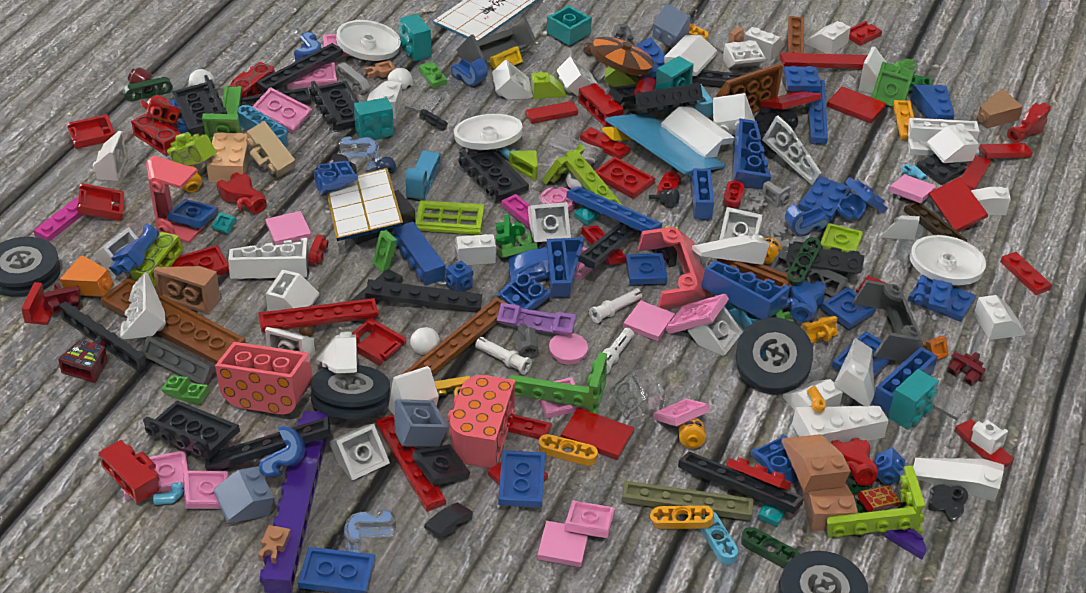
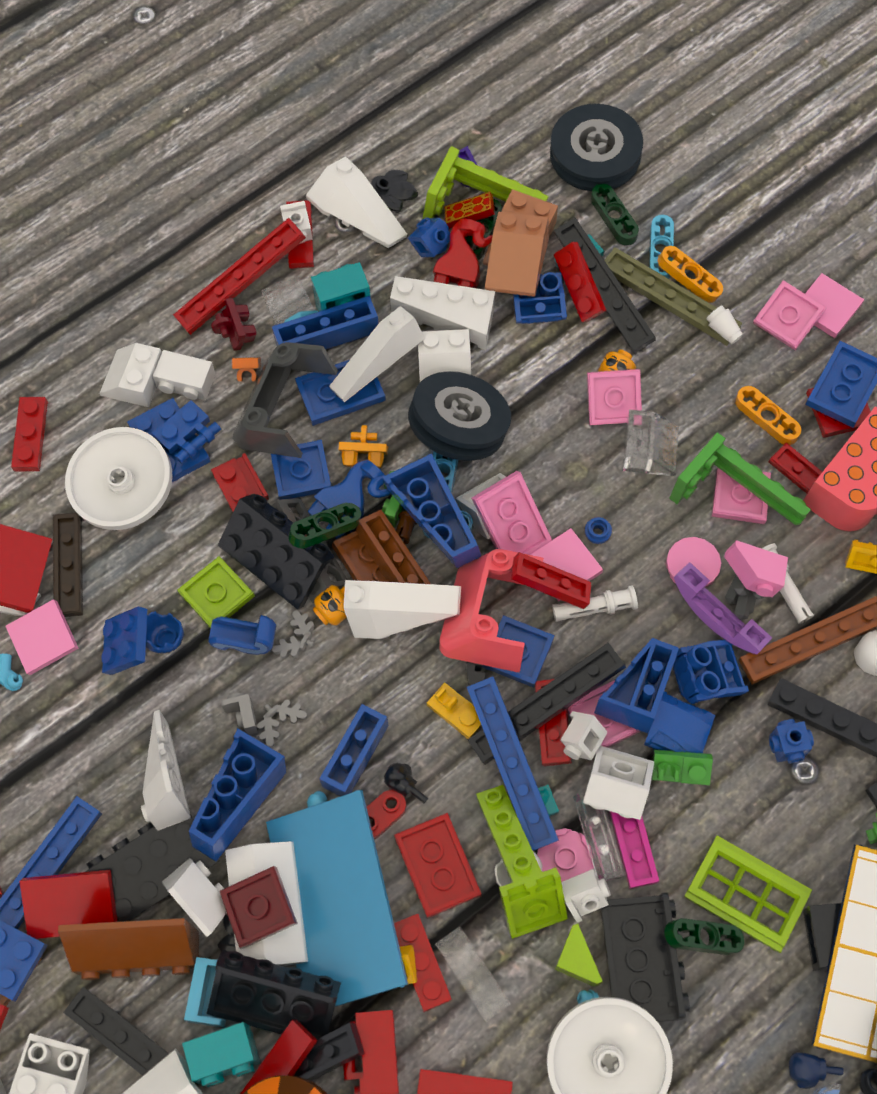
camera: 150 degrees left, 25 degrees up
blue brick [393,222,446,286] -> none
dark azure beam [405,150,441,200] -> none
white slope [455,234,496,265] -> none
green hips [496,214,526,247] -> none
red tile [560,407,634,460] -> none
white pin [603,328,634,374] -> none
white slope [719,207,764,240] -> none
red plate [723,180,744,208] -> none
blue plate [798,176,852,222] -> none
light orange arm [807,386,826,413] -> none
white slope [878,215,919,240] -> none
none -> white brick [153,350,216,401]
none -> red tile [173,218,306,335]
none -> dark red tile [219,866,298,949]
none -> red plate [511,552,591,609]
none -> white brick [561,711,608,760]
none -> white brick [561,869,611,923]
none -> blue plate [585,517,612,544]
none -> dark green beam [664,918,744,955]
none -> white cone [706,305,744,345]
none -> bright pink slope [724,540,788,597]

